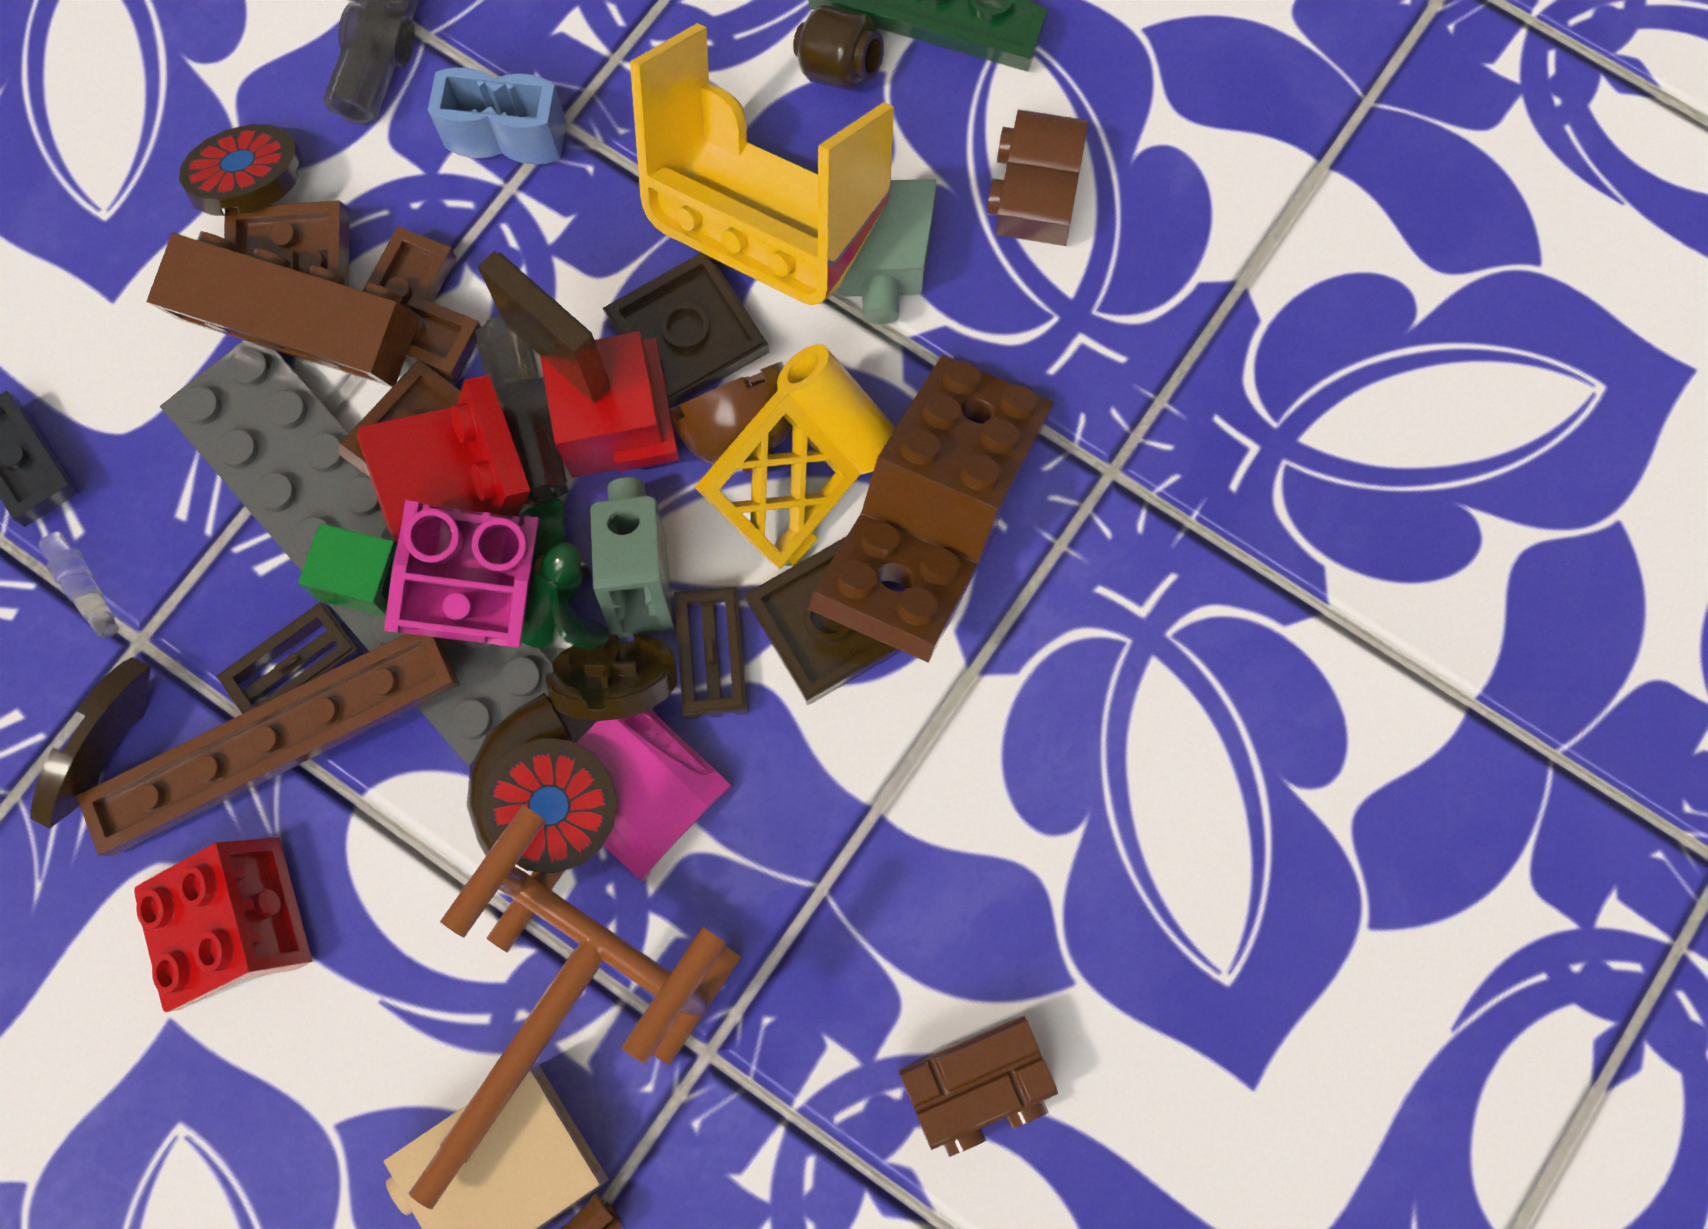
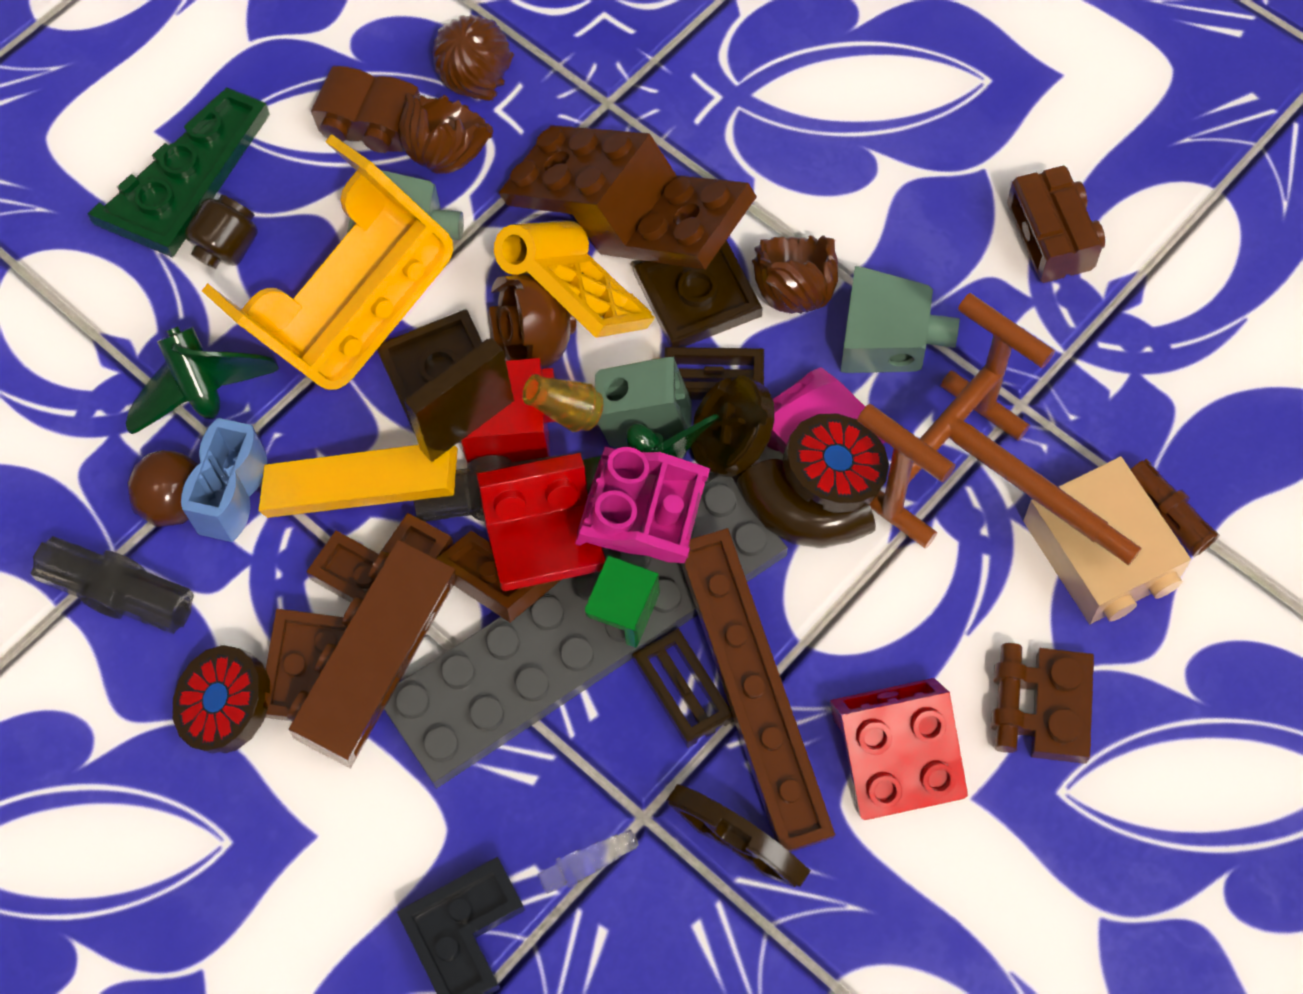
camera: 80 degrees left, 10 degrees down
none -> dark green piece [126,326,279,434]
none -> reddish brown hair [127,450,199,527]
none -> yellow tile [259,445,458,518]
none -> reddish brown hair [399,93,494,174]
none -> reddish brown hair [432,14,514,101]
none -> clear yellow cone [523,374,603,432]
none -> reddish brown hair [752,235,838,314]
none -> sand green torso [841,266,960,373]
none -> reddish brown plate [991,643,1094,764]

